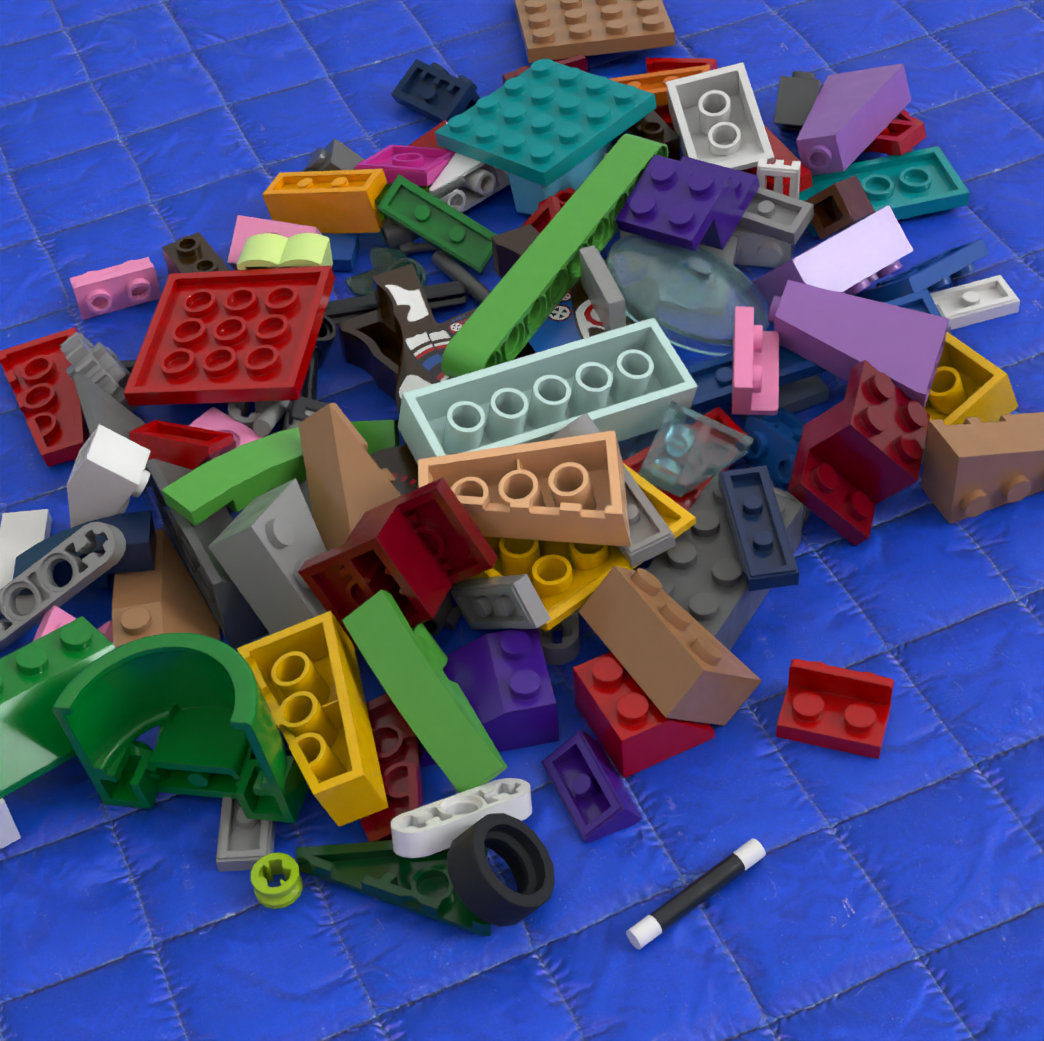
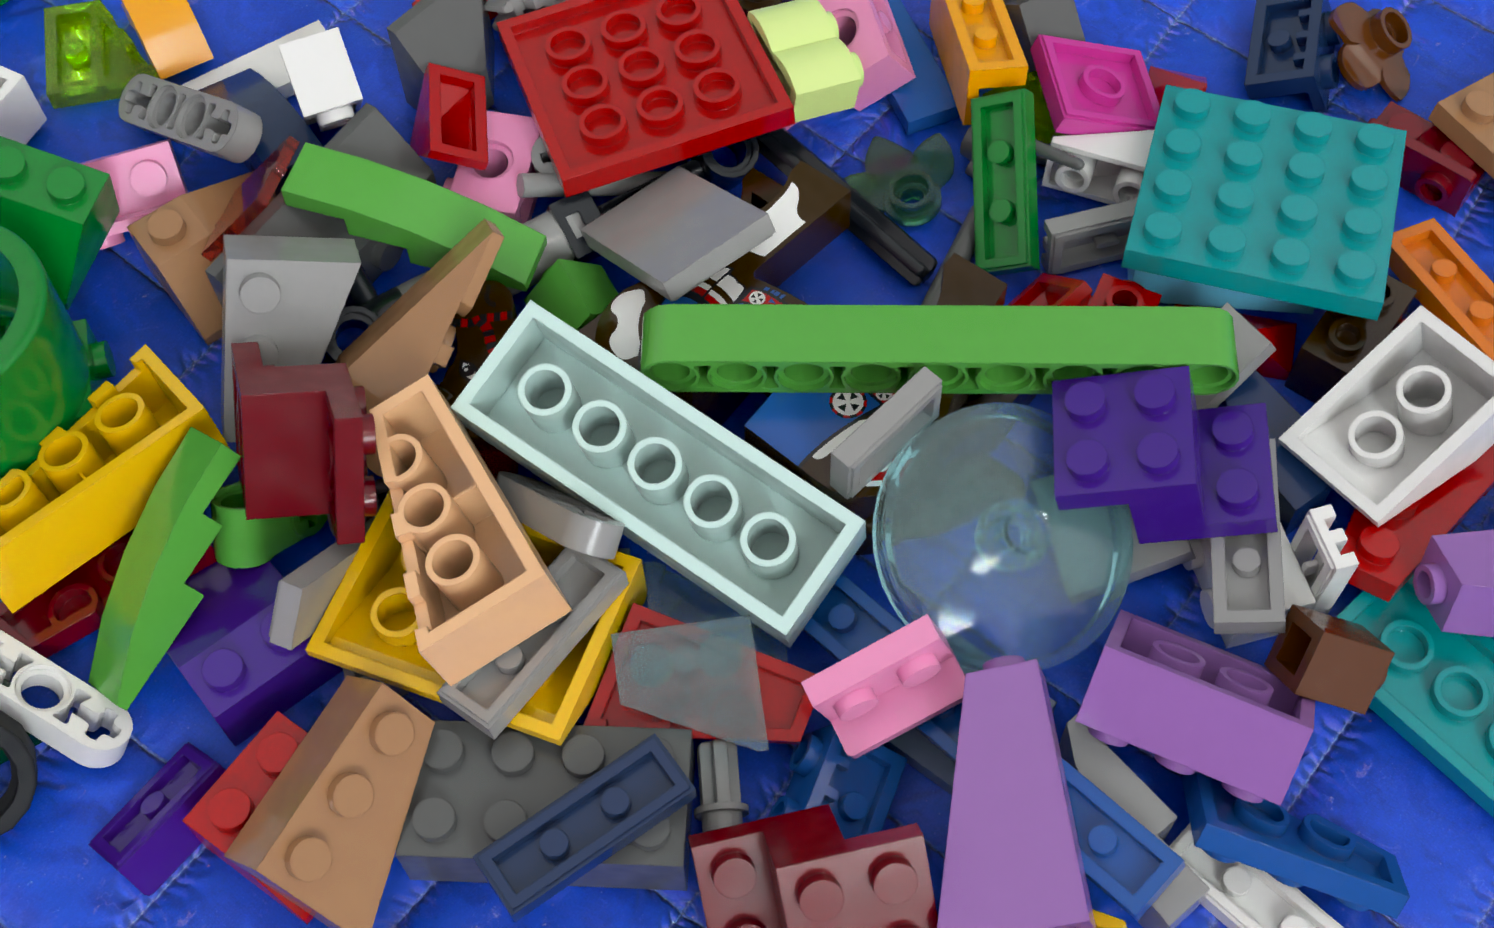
camera: 60 degrees right, 15 degrees up
none -> clear red piece [201,135,300,262]
none -> light grey tile [580,166,776,302]
none -> light grey tile [1041,198,1138,275]
none -> reddish brown plate [1328,2,1412,102]

